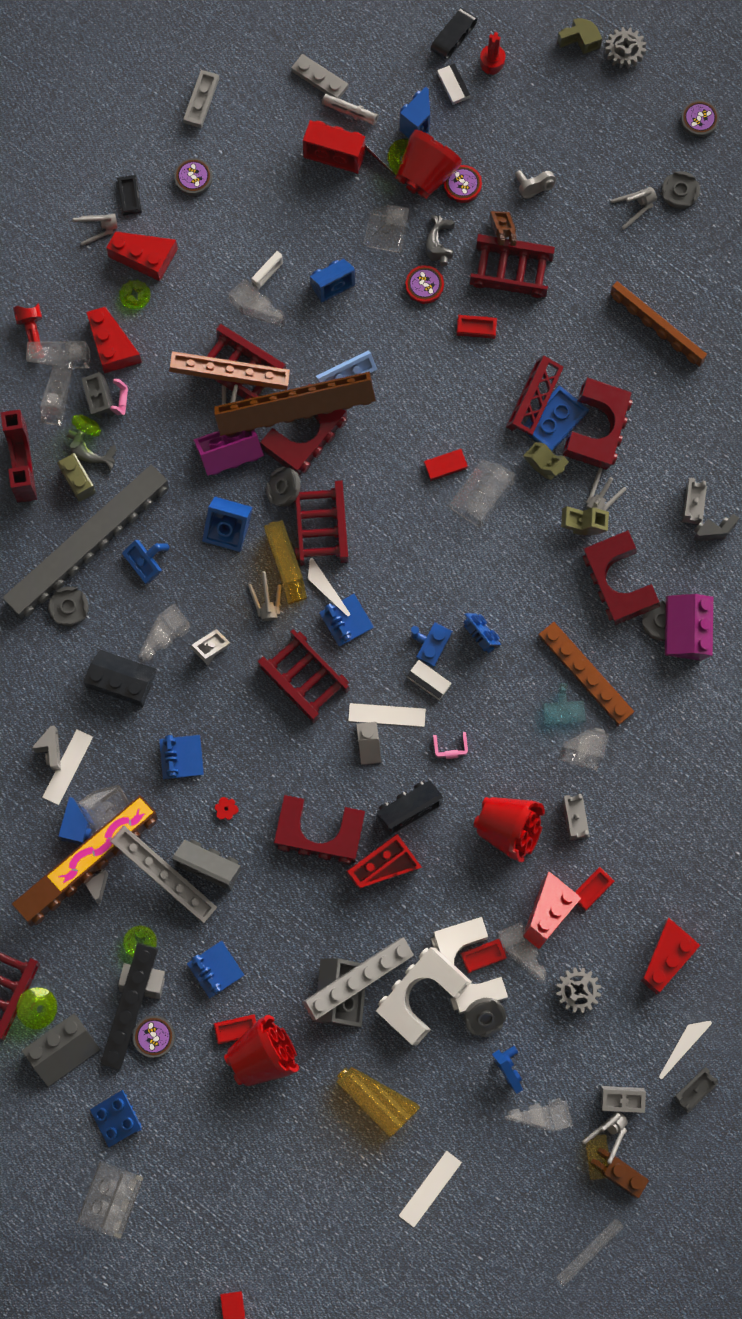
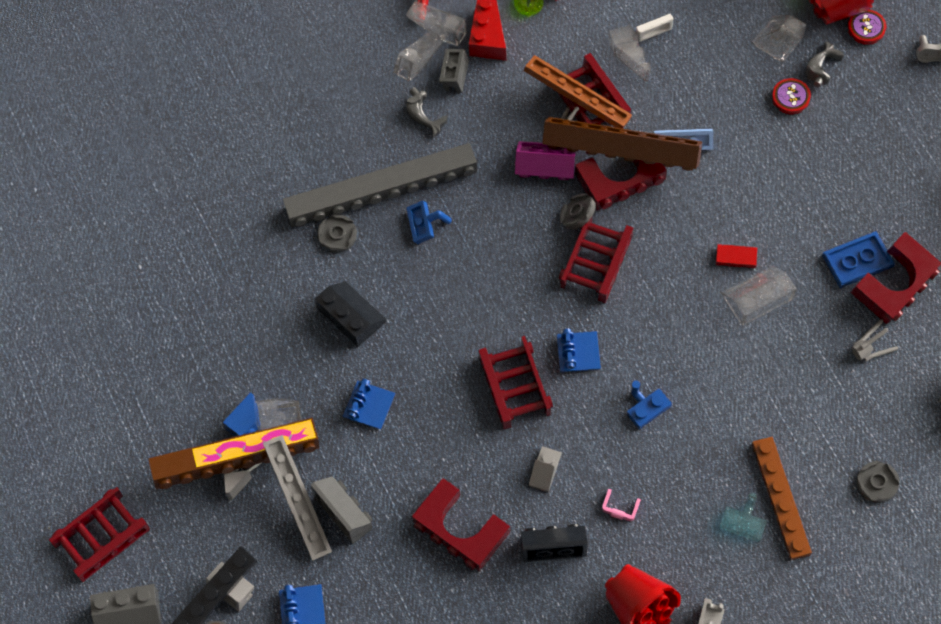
camera: 30 degrees right, 10 degrees down
dark red arch [0,409,37,503] -> none
clear neon green dish [17,987,57,1029] -> none
light grey slope [32,726,61,771] -> none
white sticker [43,730,93,805] -> none
olive brick [57,453,96,502] -> none
clear neon green gear [71,415,101,437] -> none
bright pink piece [110,379,128,415] -> none
clear neon green gear [123,926,157,957] -> none
clear slope [138,603,190,663] -> none
light grey slope [190,629,230,665] -> none
blue slope [202,497,253,552] -> none
red plant [215,797,239,820] -> none
light grey plant [248,571,281,621] -> none
clear yellow slope [264,520,307,605] -> none
white sticker [308,558,350,616] -> none
blue slope [310,259,355,303] -> none
red wedge [346,834,422,888] -> none
white sticker [348,703,426,727] -> none
white tile [407,660,452,701] -> none
red tile [457,315,497,339] -> none
blue hinge [463,613,502,653] -> none
dark red fence [470,234,555,298] -> none
reddish brown hinge [489,211,517,246] -> none
dark red fence [506,356,564,436] -> none
olive brick [523,442,569,480] -> none
clear slope [558,728,609,770] -> none
olive brick [561,506,609,535] -> none
dark red arch [582,530,660,625] -> none
magenta slope [665,594,714,661] -> none

